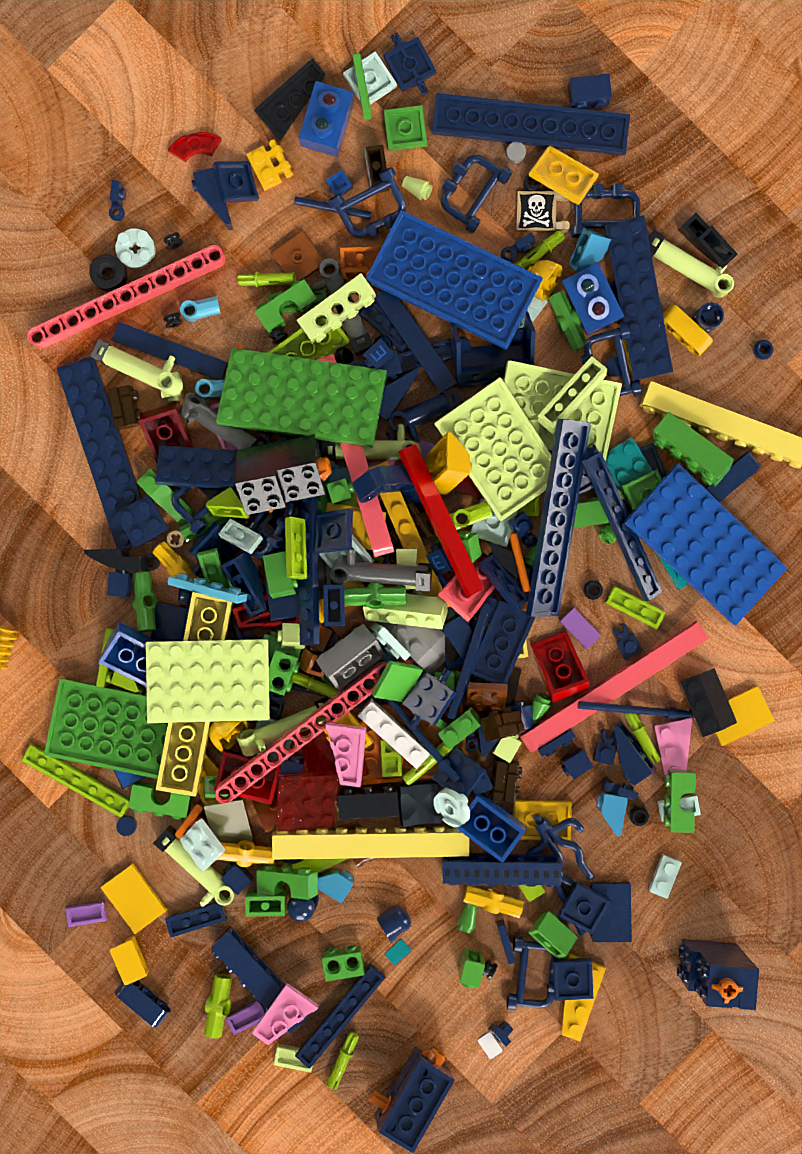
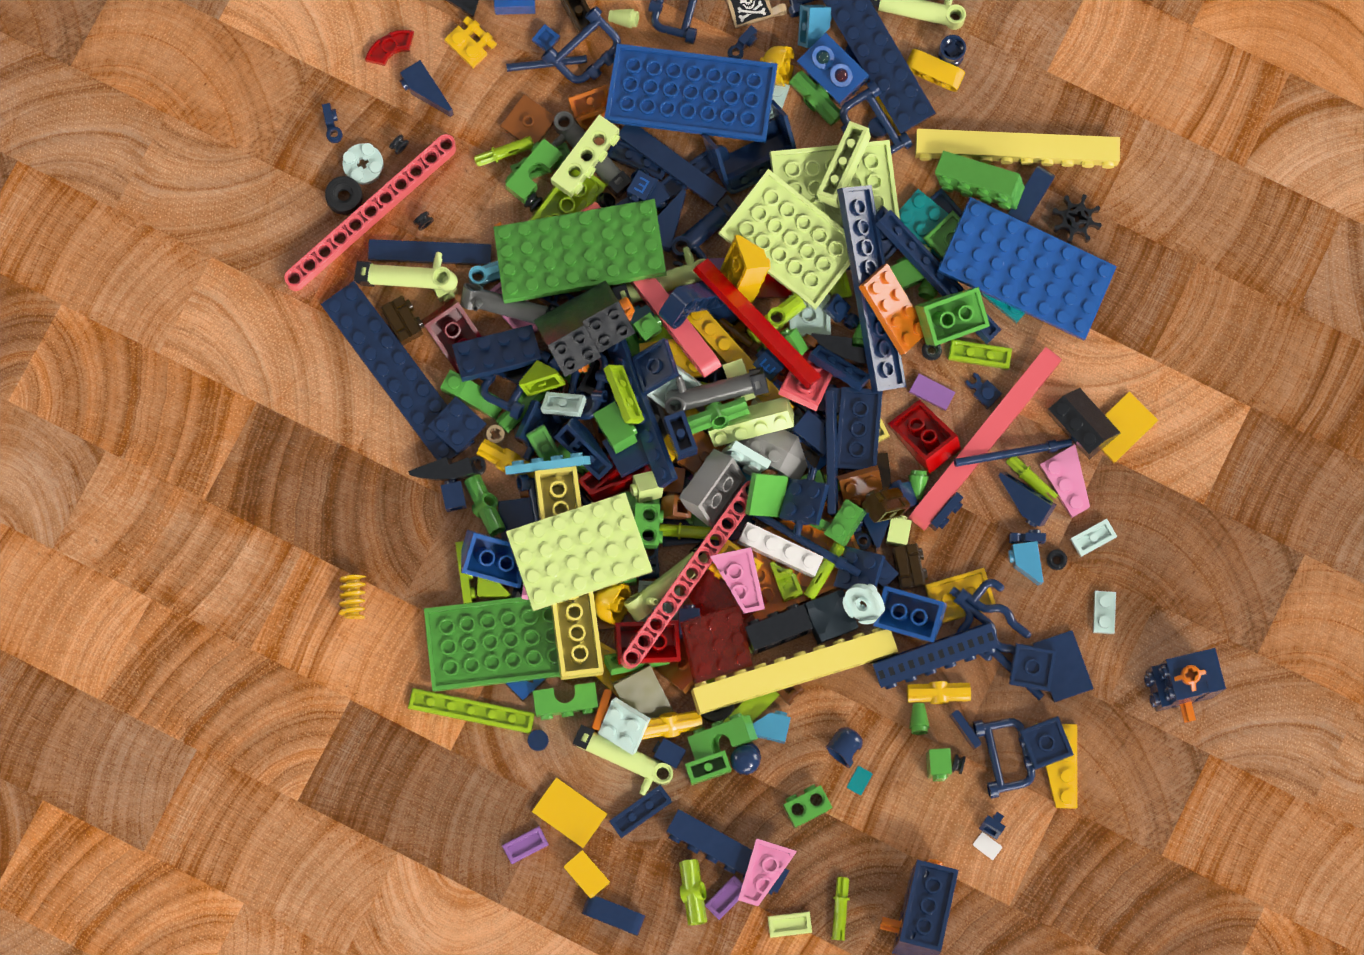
camera: 20 degrees left, 10 degrees down
medium azure piece [180,296,221,322] -> none
dark blue tile [212,161,259,203] -> none
dark blue tile [295,964,386,1069] -> none
orange bar [509,533,530,593] -> none
lime axle [515,230,565,270] -> none
lime tile [519,885,545,902] -> none
bright green brick [528,911,578,959] -> none
dark blue brick [561,748,593,779] -> none
dark blue plate [593,729,617,765] -> none
bright green arch [663,770,696,833] -> none
dark blue plate [753,340,773,360] -> none
none -> orange plate [859,264,924,355]
none -> bright green slope [915,287,990,346]
none -> black gear [1052,194,1102,244]

